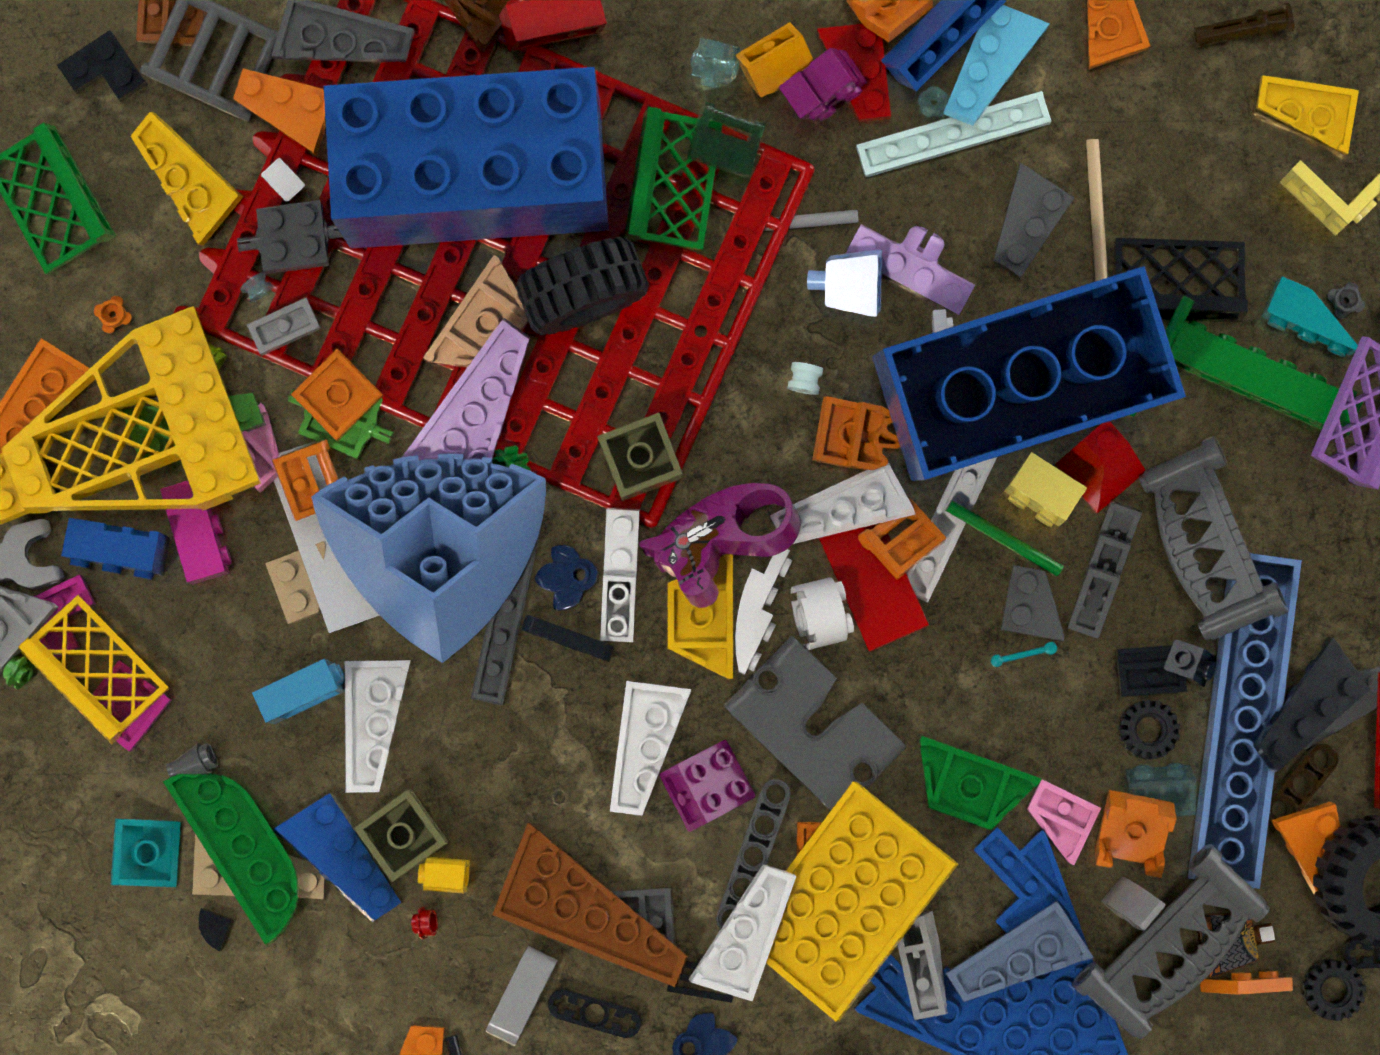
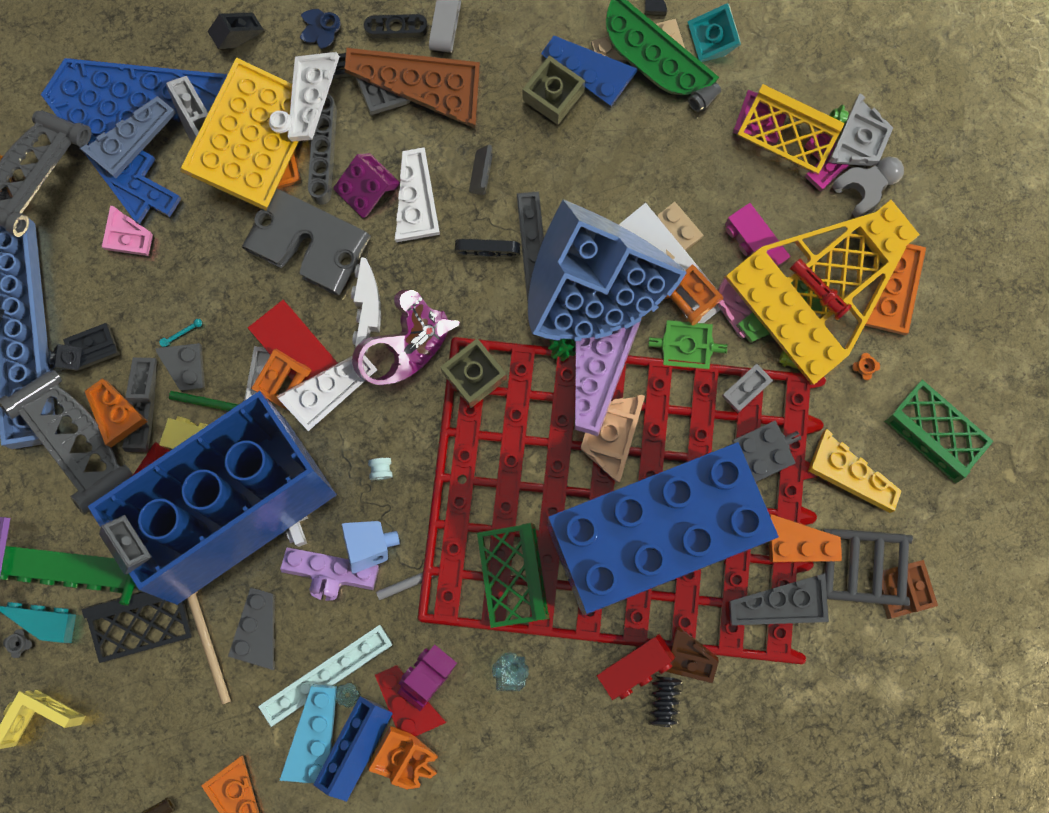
camera: 160 degrees right, 5 degrees down
black plate [57,30,148,102] -> none
blue wedge [61,518,171,580] -> none
clear light blue bush [240,272,274,303] -> none
dark azure window [252,659,345,724] -> none
white sticker [261,158,305,202] -> none
orange tile [291,349,384,441] -> none
white wing [344,660,411,793] -> none
red plate [411,907,438,940] -> none
yellow brick [418,857,470,894] -> none
black tyre [516,237,649,335] -> none
dark blue plate [534,545,598,610] -> none
white slope [600,508,640,642] -> none
yellow wing [668,554,733,679] -> none
clear green plate [687,101,766,178] -> none
light orange brick [735,22,814,98] -> none
white brick [791,577,854,650] -> none
orange plate [812,396,900,470] -> none
green wing [919,736,1041,830] -> none
orange panel [1095,790,1176,878] -> none
light grey slope [1101,876,1166,931] -> none
black tyre [1118,700,1181,760] -> none
clear light blue bracket [1126,763,1196,816] -> none
yellow wing [1256,75,1359,155] -> none
none -> orange wing [84,378,148,447]
none -> dark grey slope [99,515,151,575]
none -> white plate [269,111,292,133]
none -> dark grey slope [469,145,493,195]
none -> red pin [789,258,852,320]

